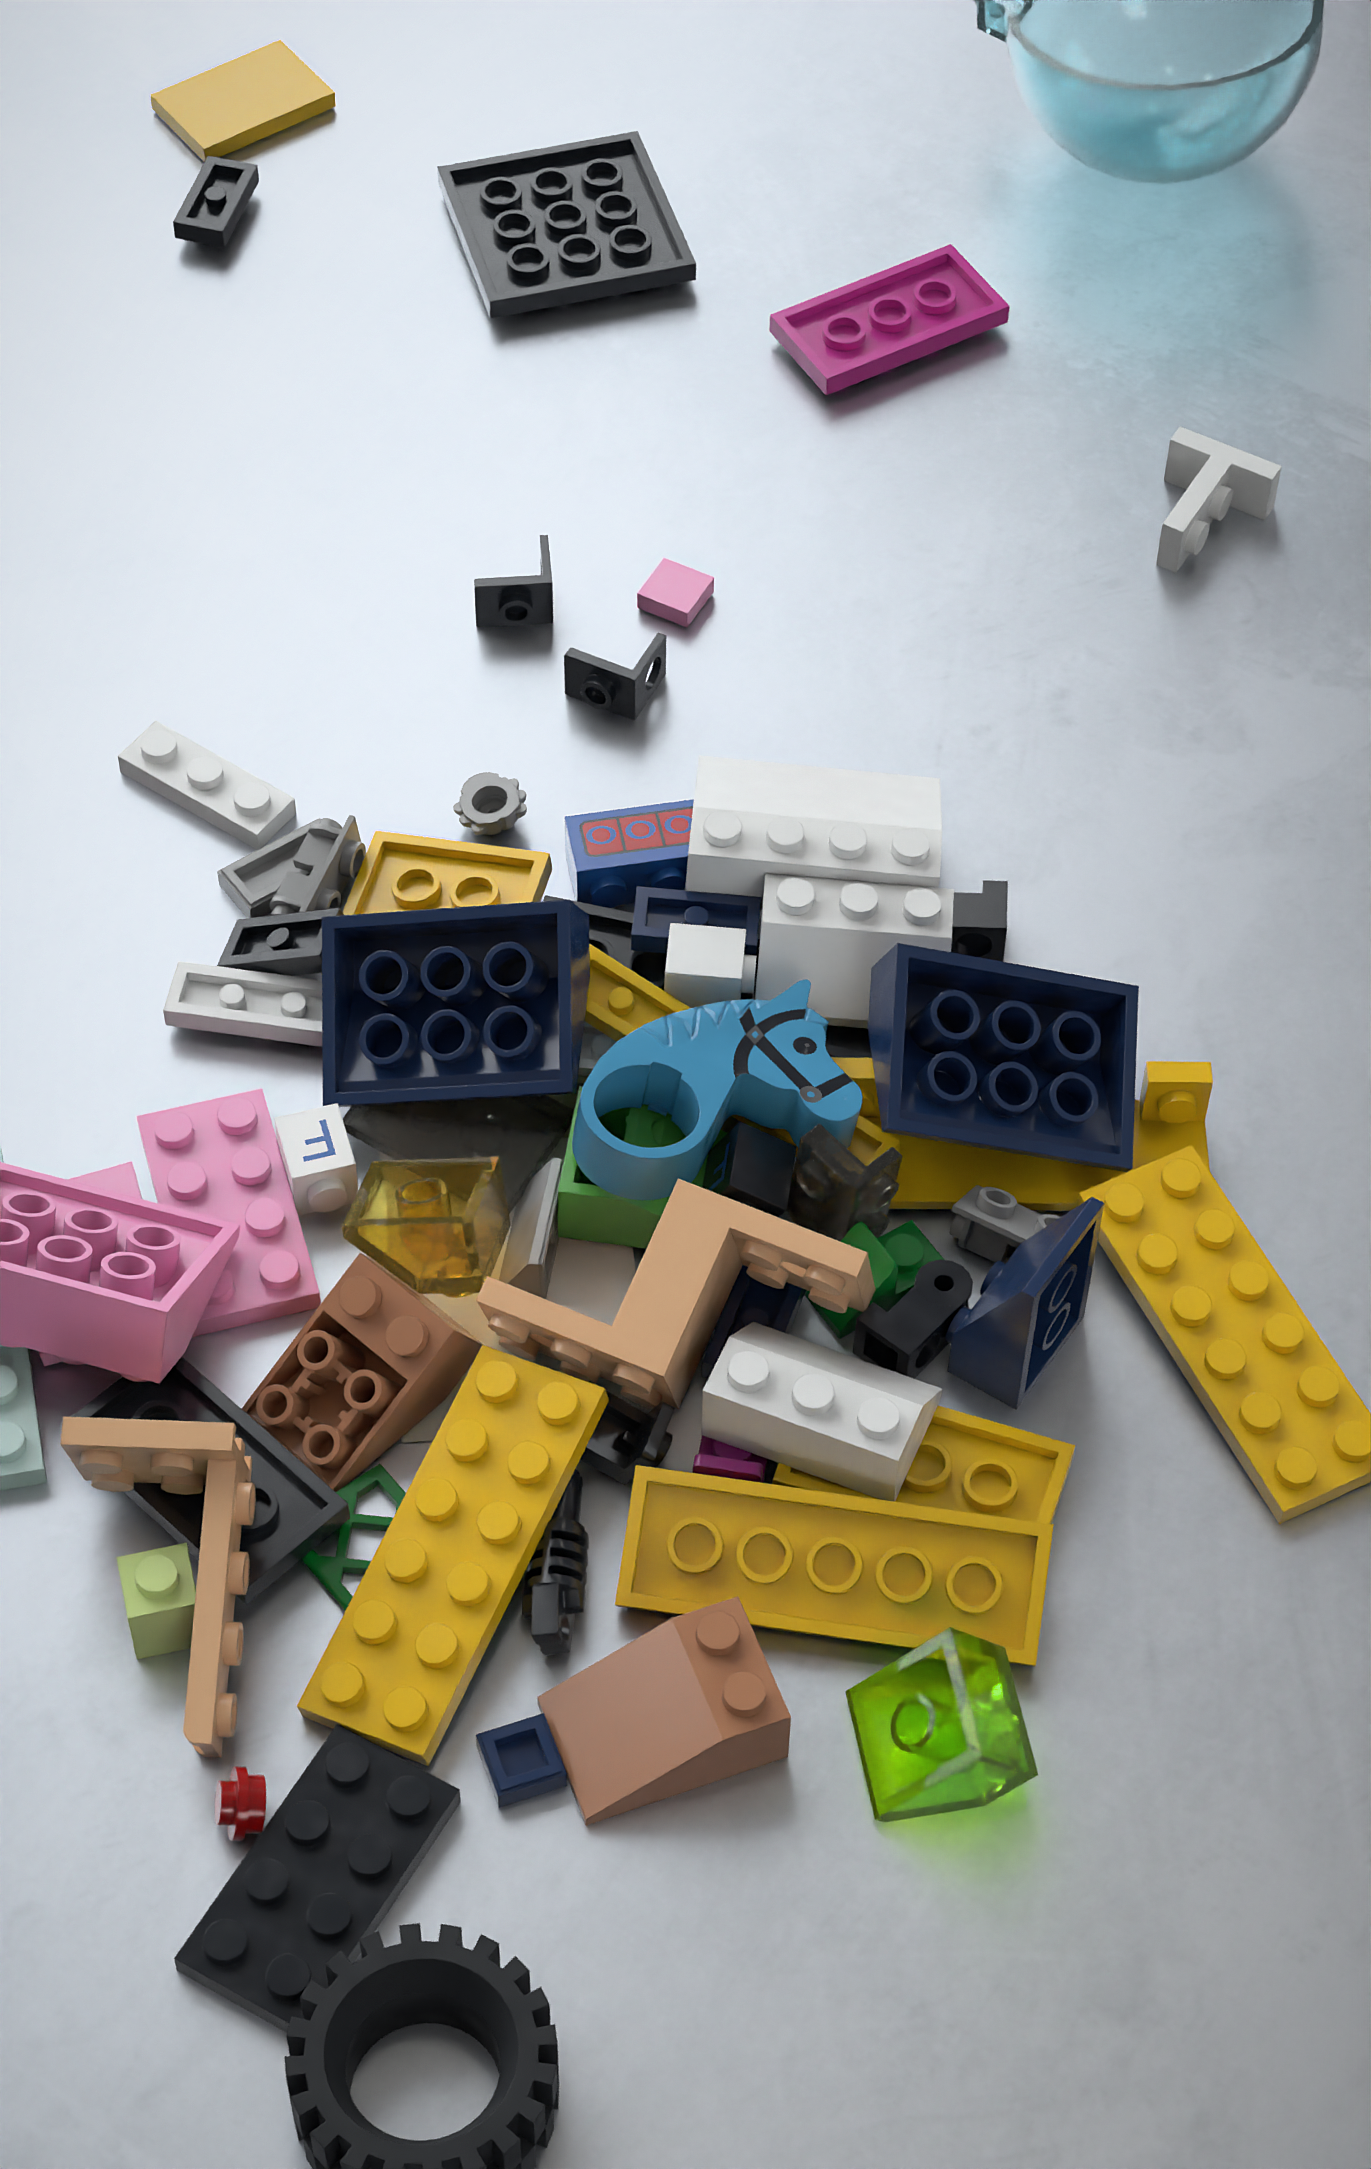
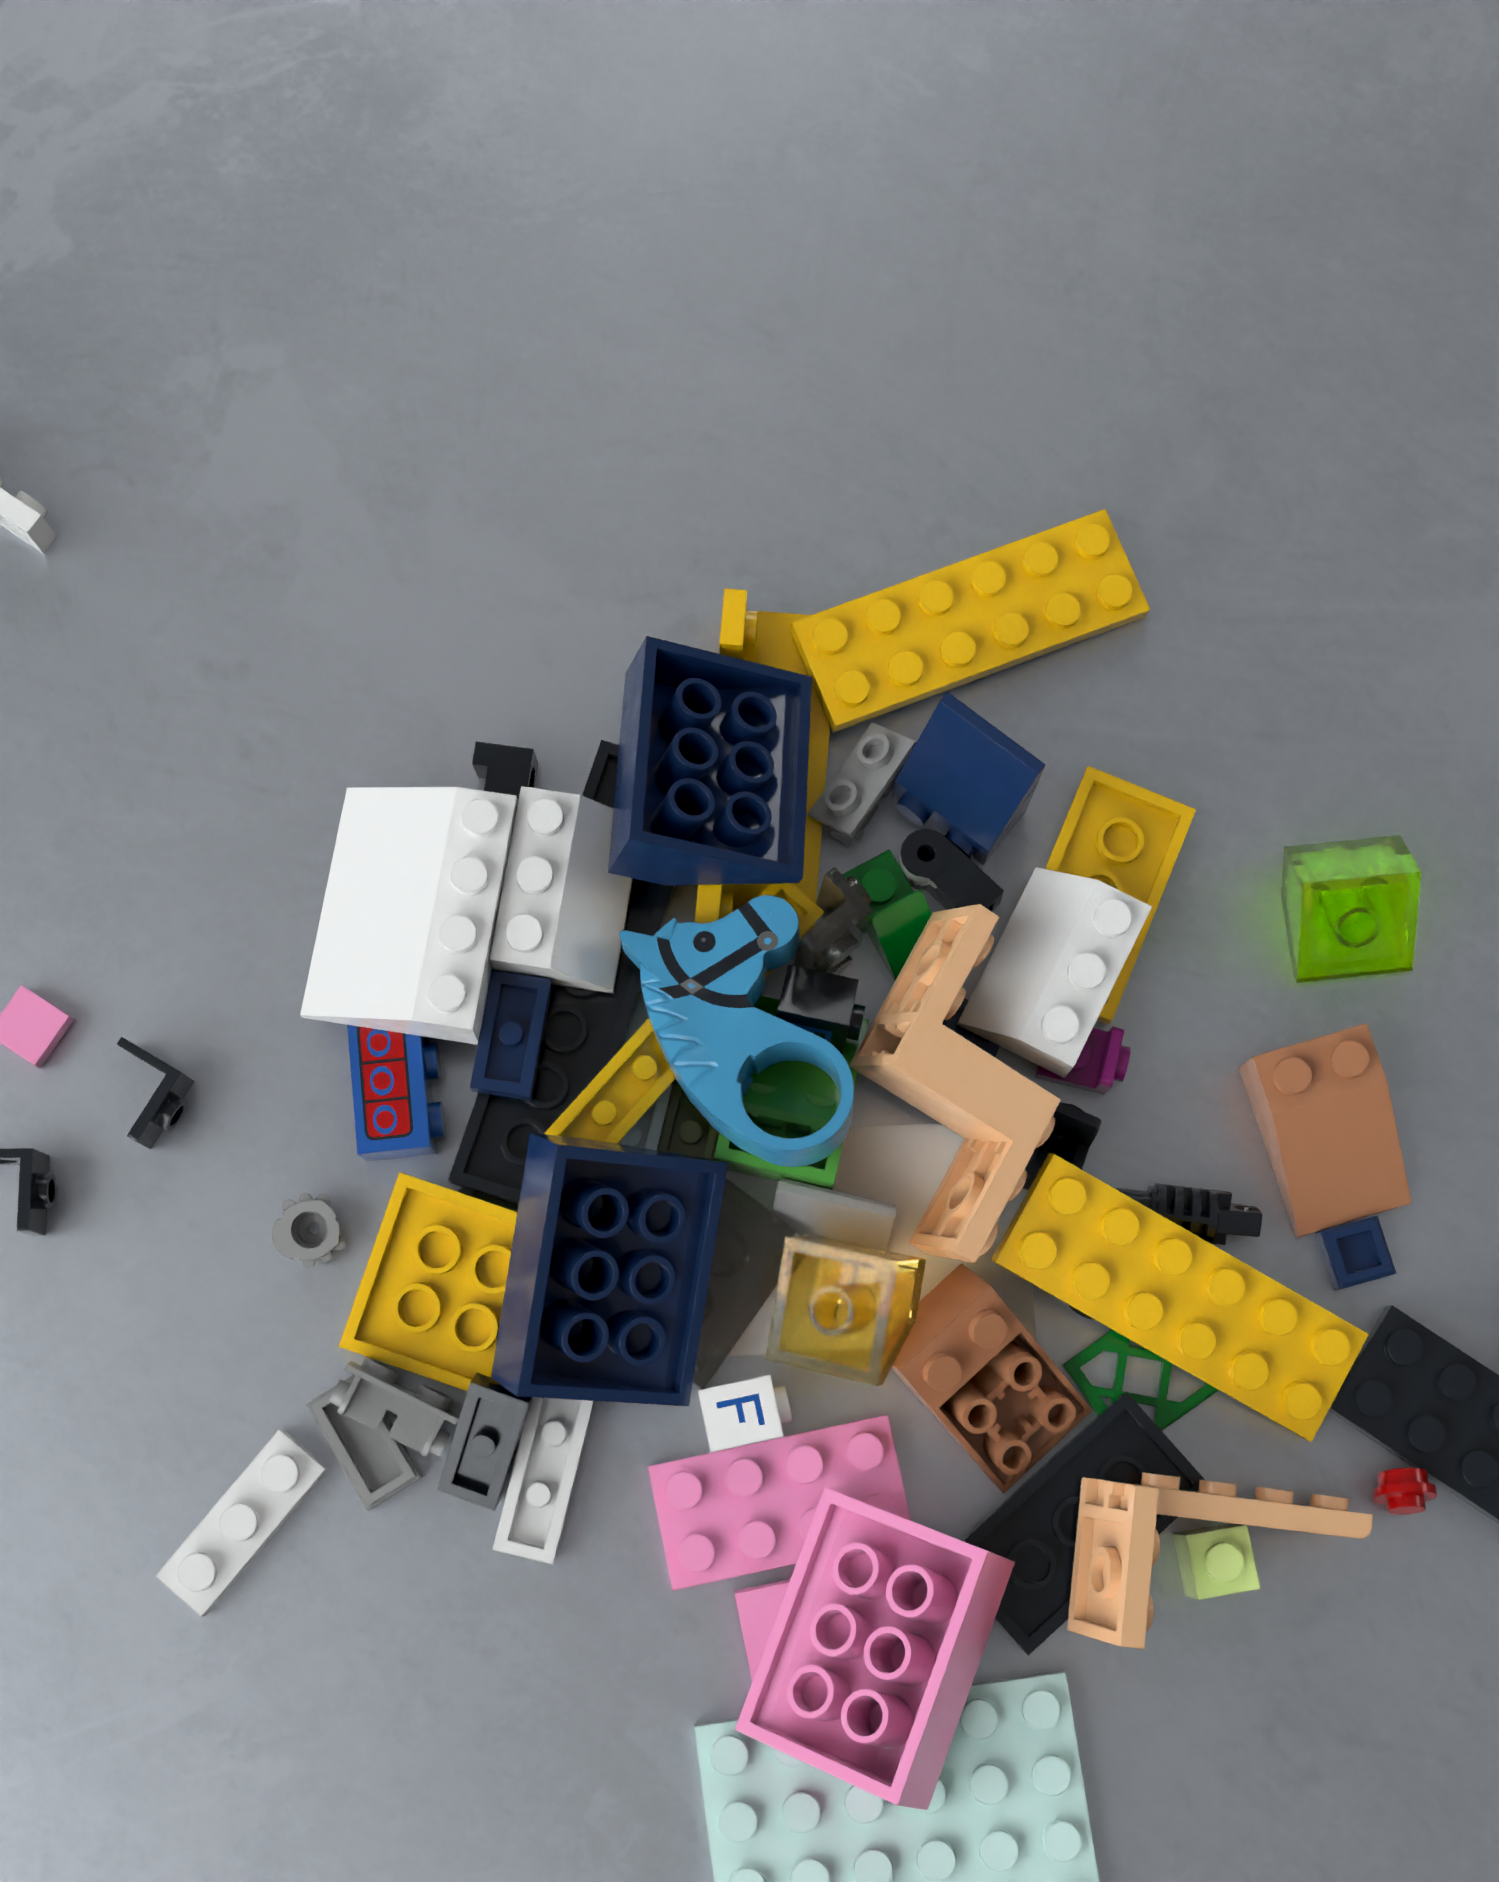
camera: 85 degrees left, 25 degrees up
yellow plate [615,1465,1054,1667] -> none
white brick [664,923,757,1008] -> none

